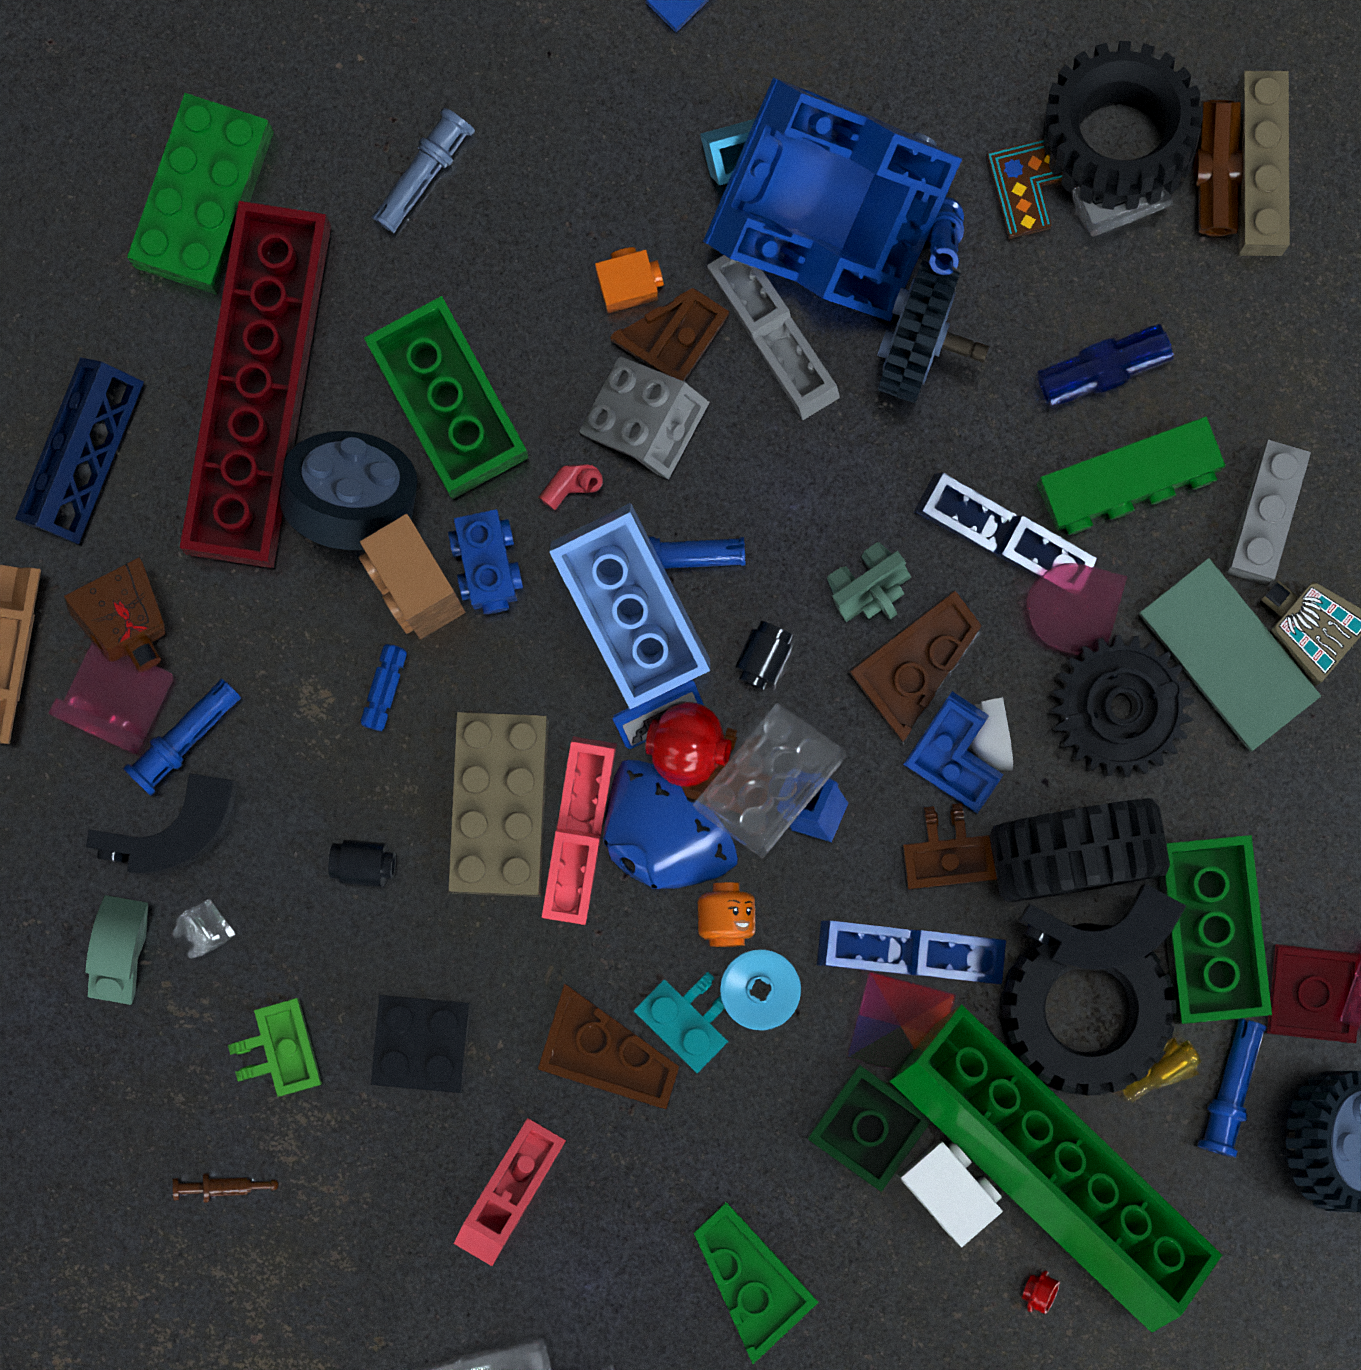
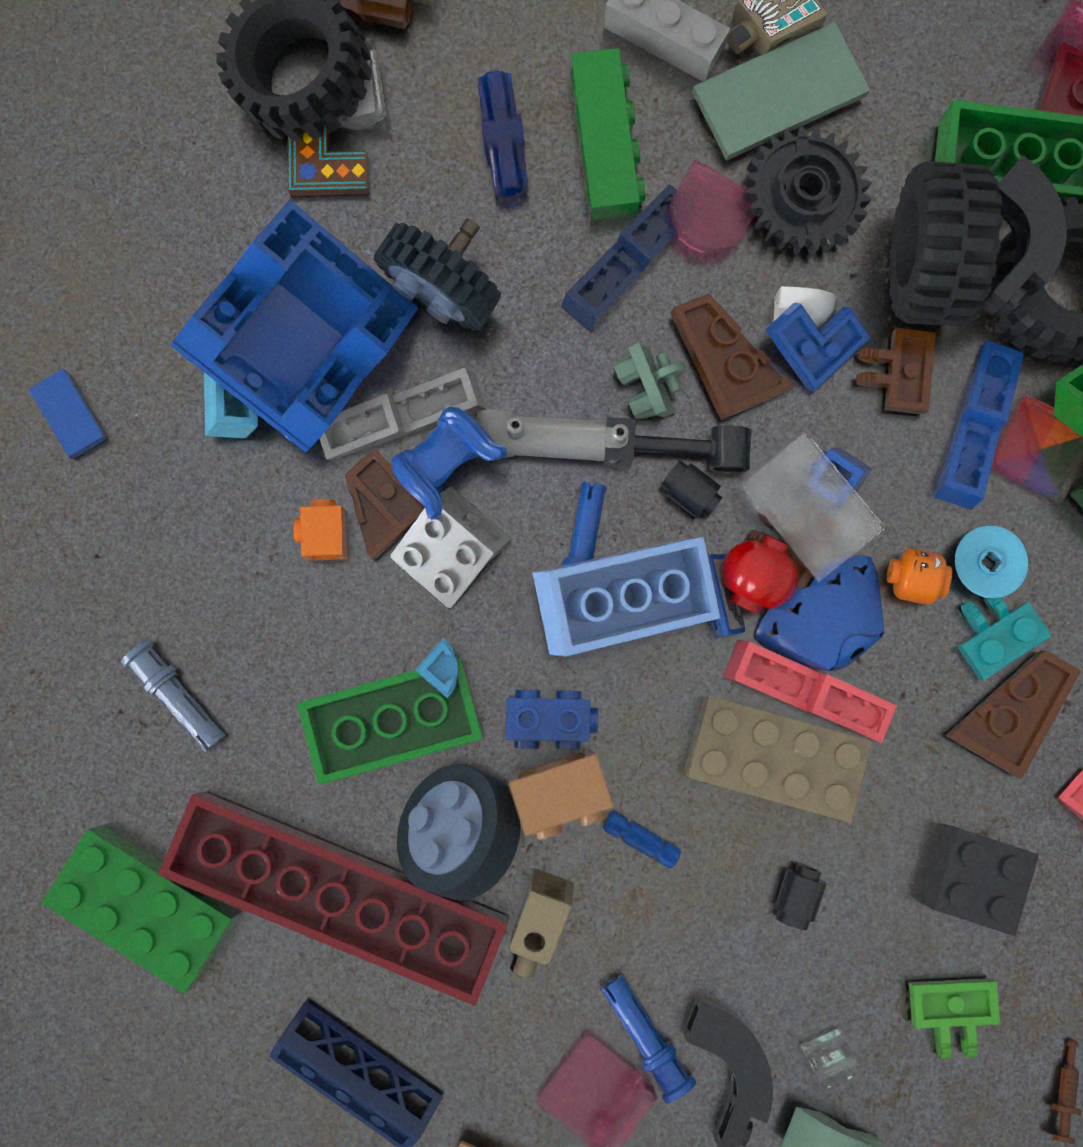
camera: 85 degrees left, 0 degrees up
reddish brown torso [64,557,165,672] -> none
coral arm [538,464,603,510] -> none
blue pin [927,197,964,275] -> none
none -> blue hair [391,407,507,520]
none -> dark azure tile [416,638,459,698]
none -> piece [476,410,752,473]
none -> dark tan torso [509,869,574,978]

